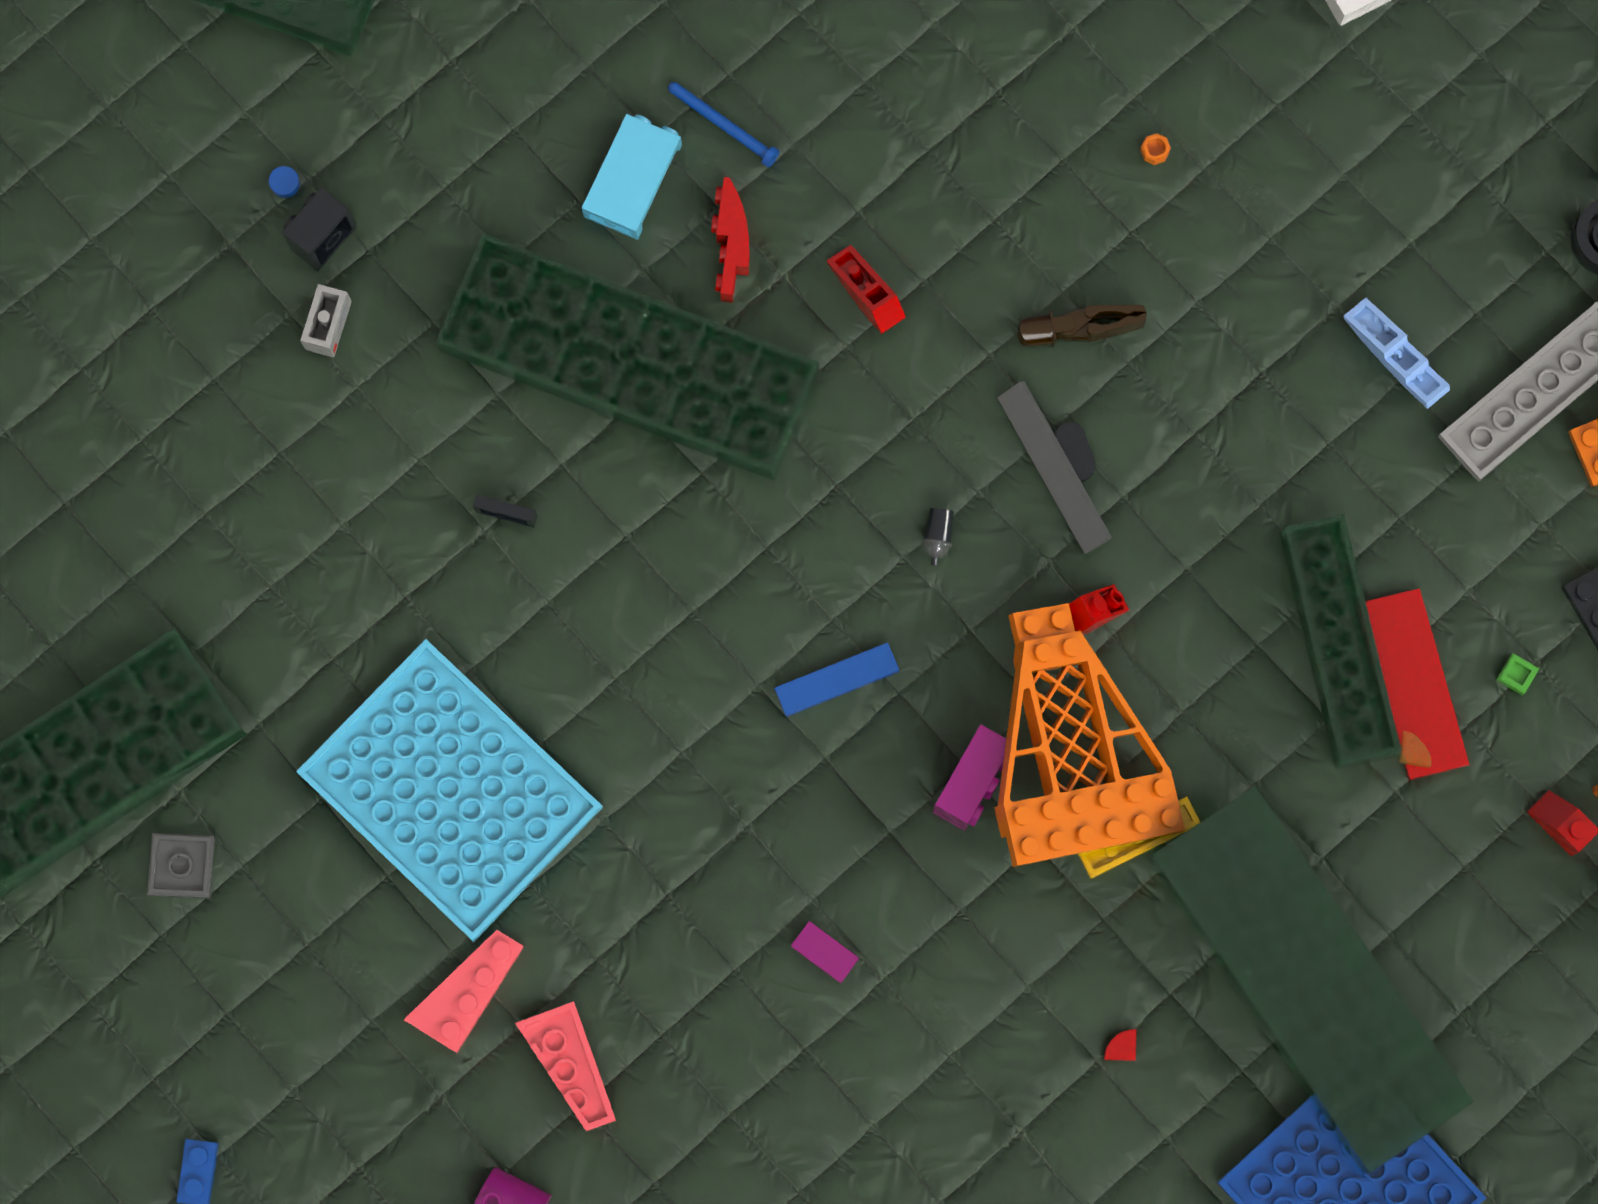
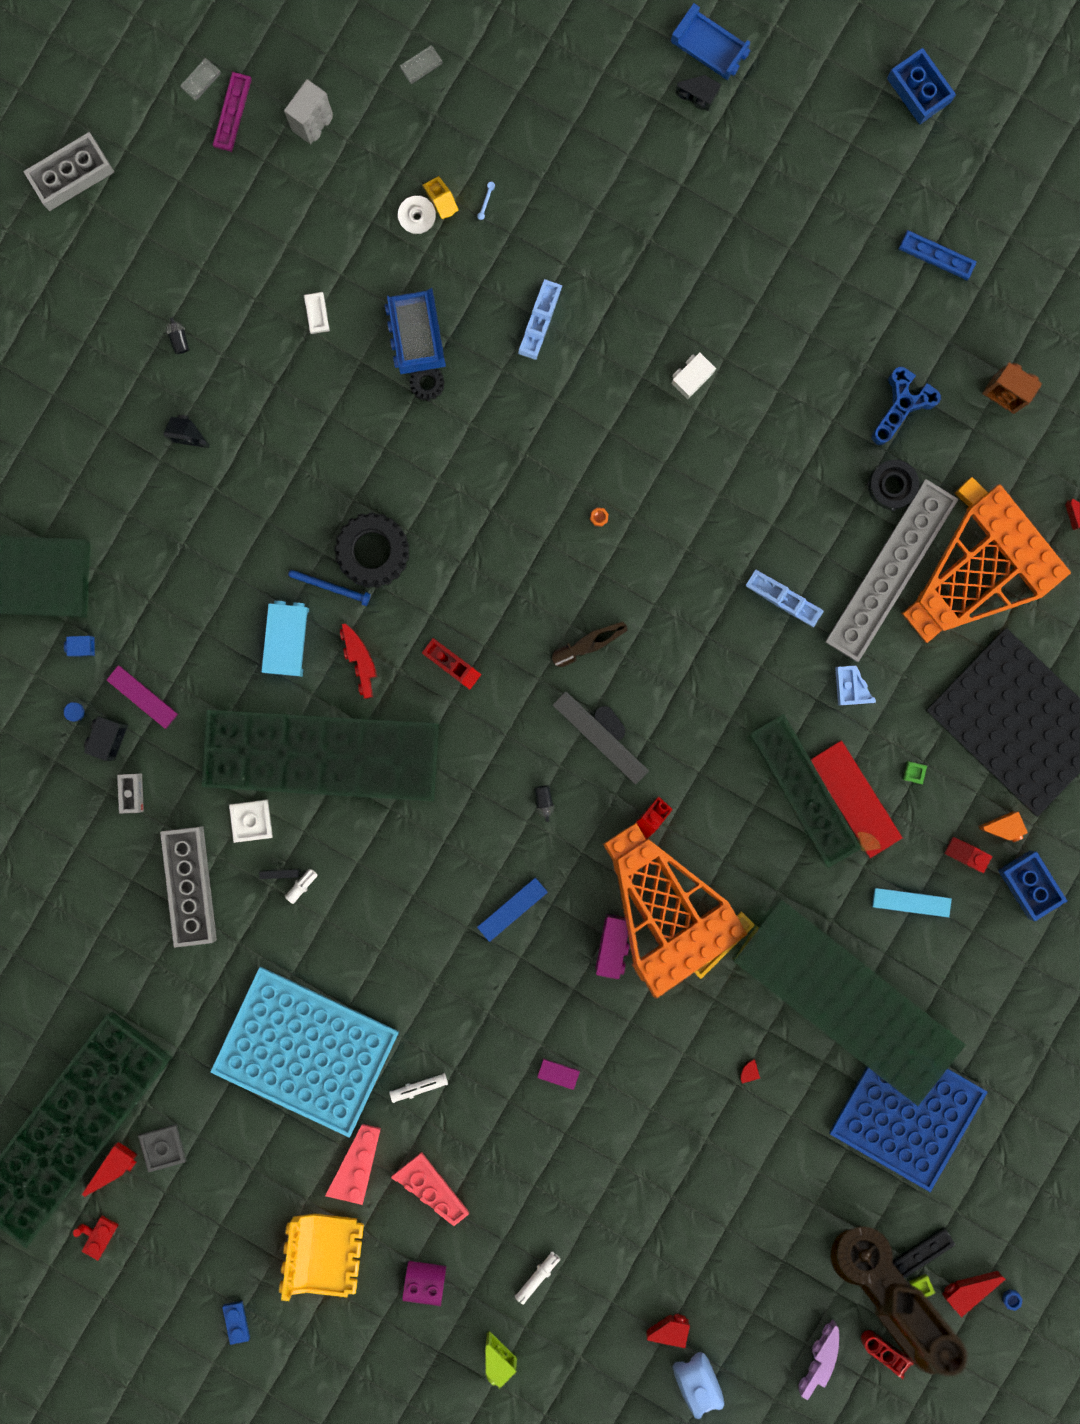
camera: 20 degrees left, 10 degrees up
none -> blue brick [64,636,95,657]
none -> red plate [73,1216,119,1260]
none -> red slope [82,1142,138,1197]
none -> magenta tile [107,665,178,729]
none -> light grey brick [160,826,217,948]
none -> white tile [229,800,273,843]
none -> yellow hinge [279,1214,364,1301]
none -> white axle [285,869,317,904]
none -> black tyre [334,512,410,588]
none -> white pin [389,1073,448,1103]
none -> light blue wing [835,666,876,705]
none -> medium azure tile [872,888,952,917]

